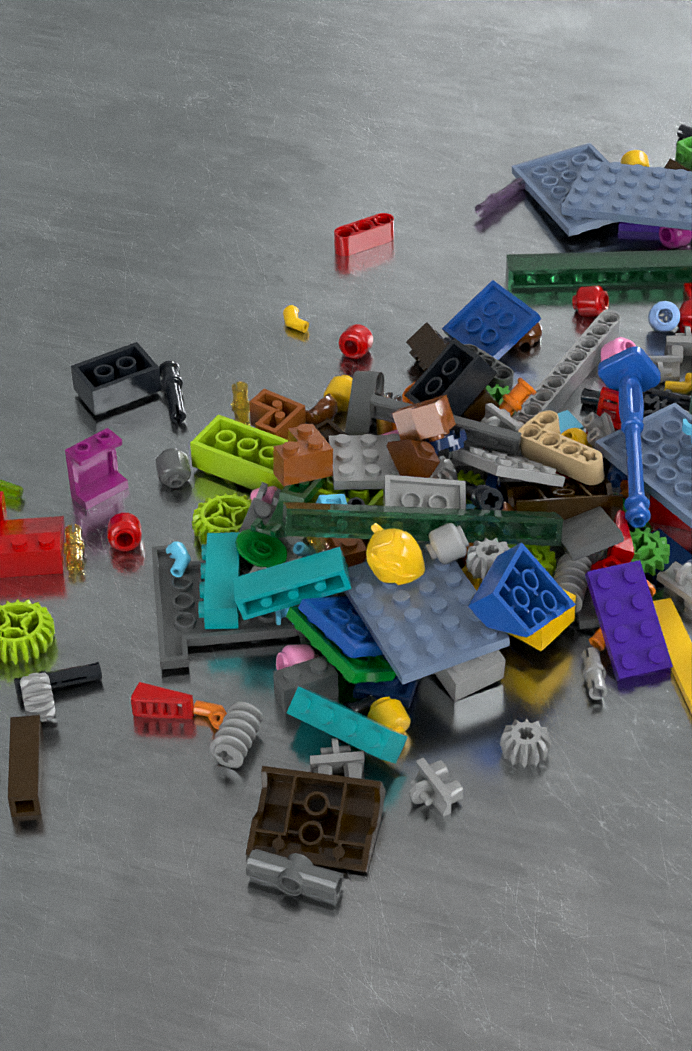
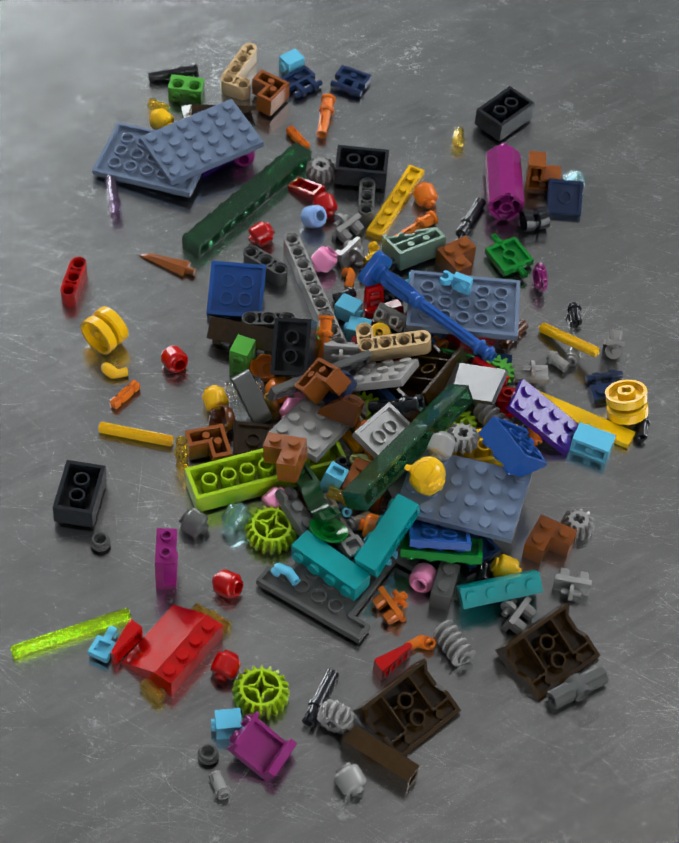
camera: 55 degrees left, 10 degrees up
black pin [159,361,186,423] -> none
light grey pin [582,647,607,700] -> none
none -> yellow wheel [80,306,128,355]
none -> dark grey plate [90,532,111,551]
none -> yellow axle [98,422,174,447]
none -> orange axle [109,380,140,409]
none -> dark orange bar [138,253,197,277]
none -> clear yellow pin [147,98,170,112]
none -> red head [210,650,241,683]
none -> clear light blue head [222,502,251,533]
none -> bright green brick [229,334,256,376]
none -> dark grey beam [243,245,288,286]
none -> medium azure brick [334,293,364,322]
none -> dark brown piece [353,658,461,756]
none -> orange hips [372,585,408,625]
none -> dark orange brick [522,514,578,564]
none -> medium azure brick [570,422,616,463]

